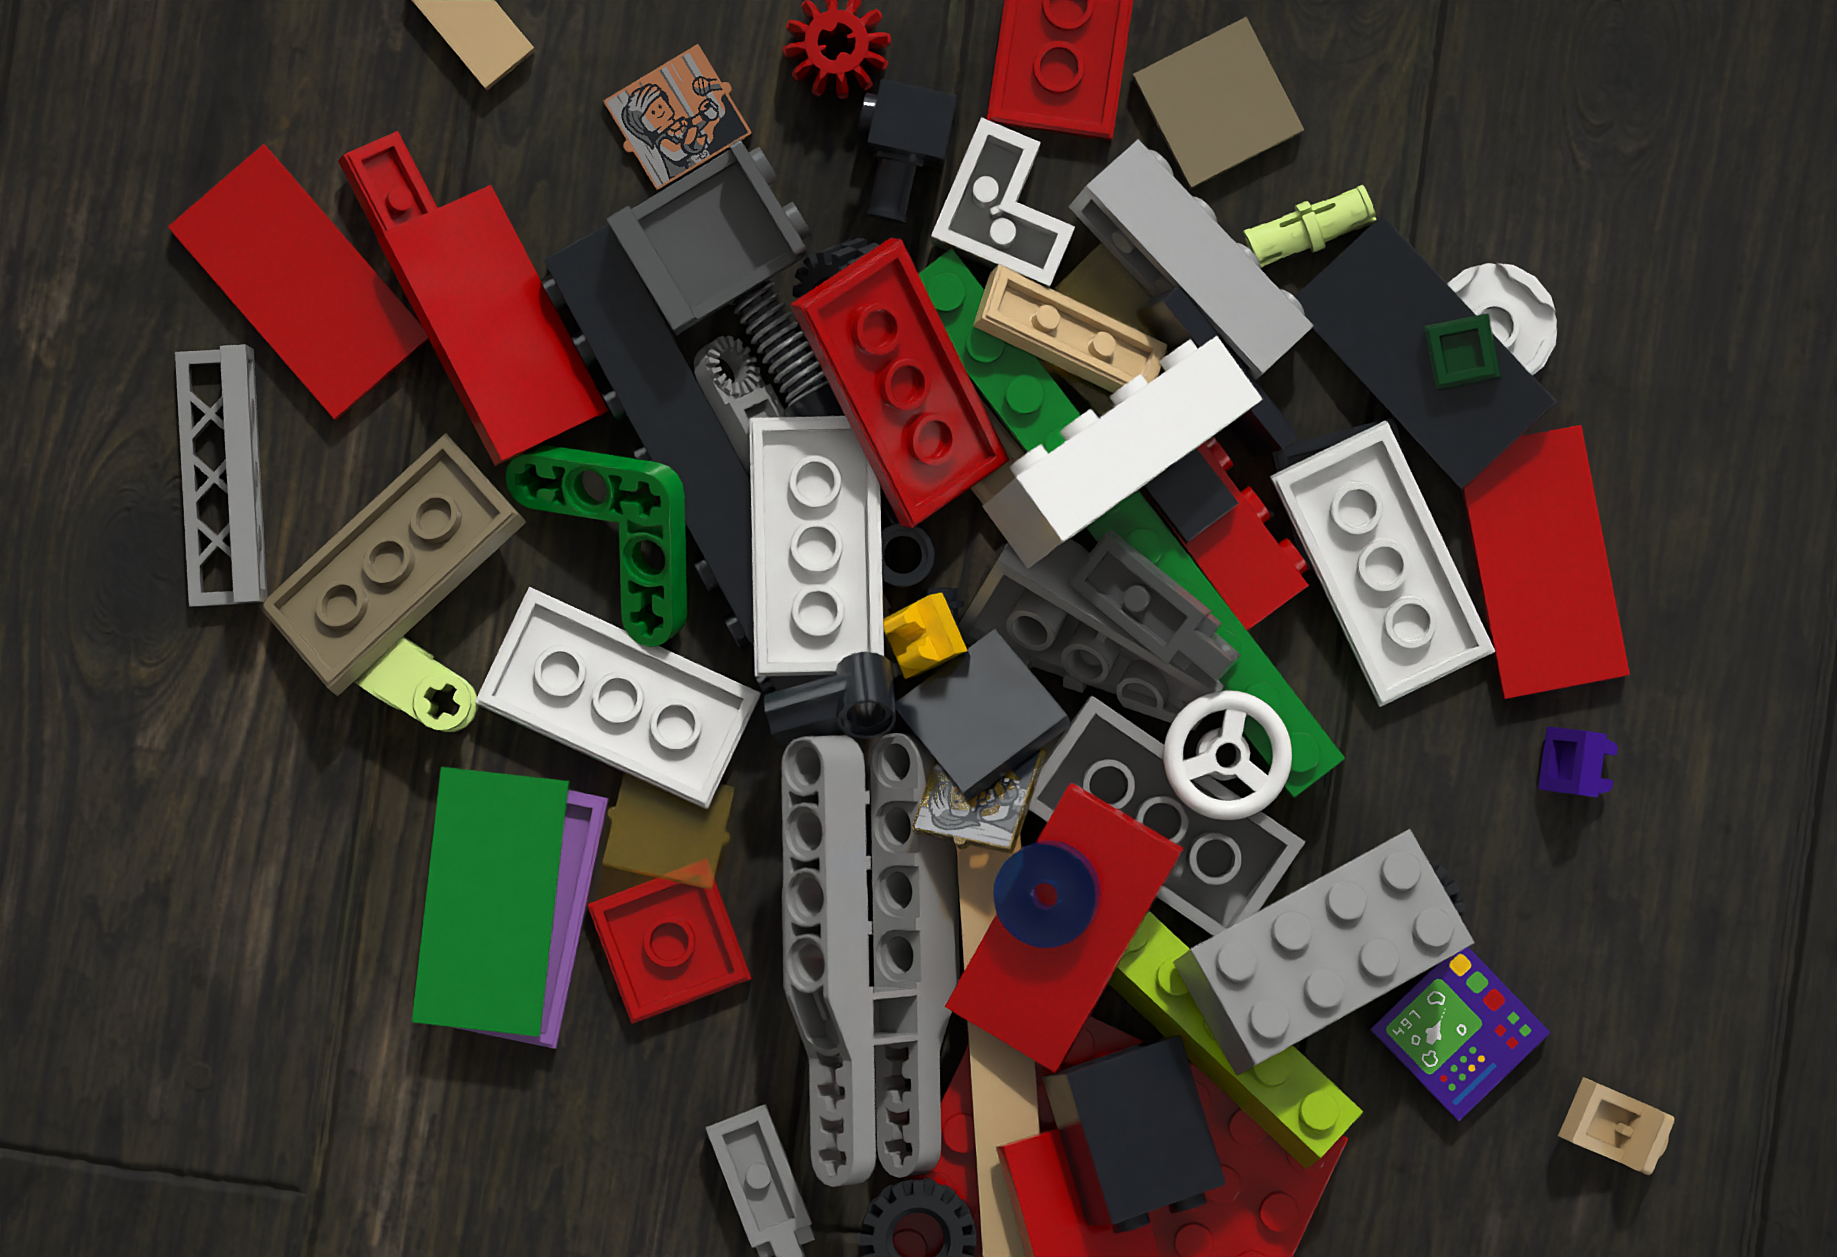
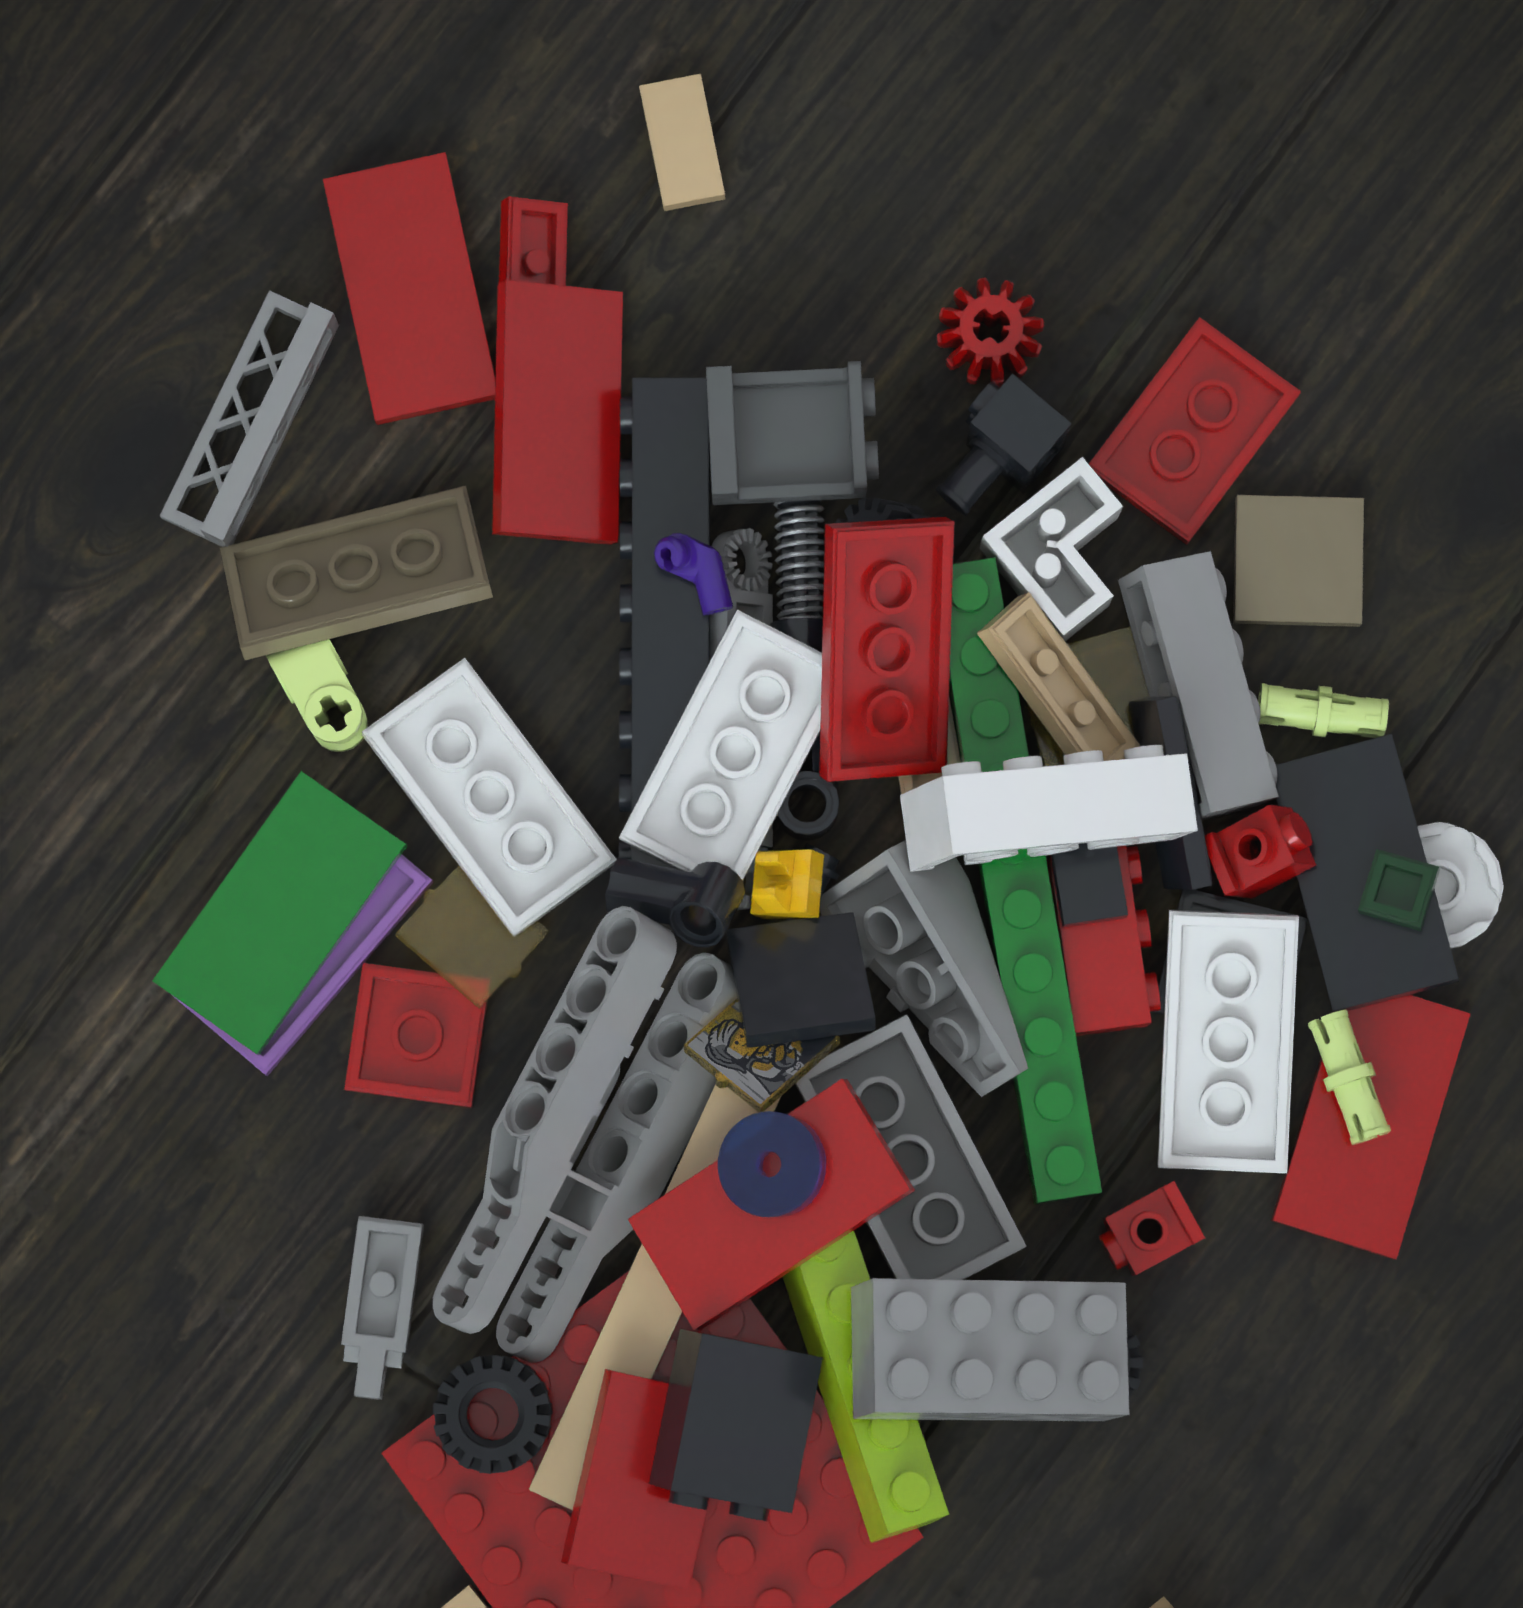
camera: 35 degrees right, 5 degrees down
green beam [505,445,687,647] -> none
piece [603,44,753,192] -> none
dark grey hinge [1068,529,1241,681] -> none
white piece [1163,691,1292,820] -> none
tile [1368,947,1551,1121] -> none
dark purple tile [1538,726,1618,797] -> none
none -> dark purple arm [654,533,733,615]
none -> red brick [1099,1181,1205,1276]
none -> red brick [1205,805,1316,898]
none -> yellowish green pin [1308,1009,1391,1145]

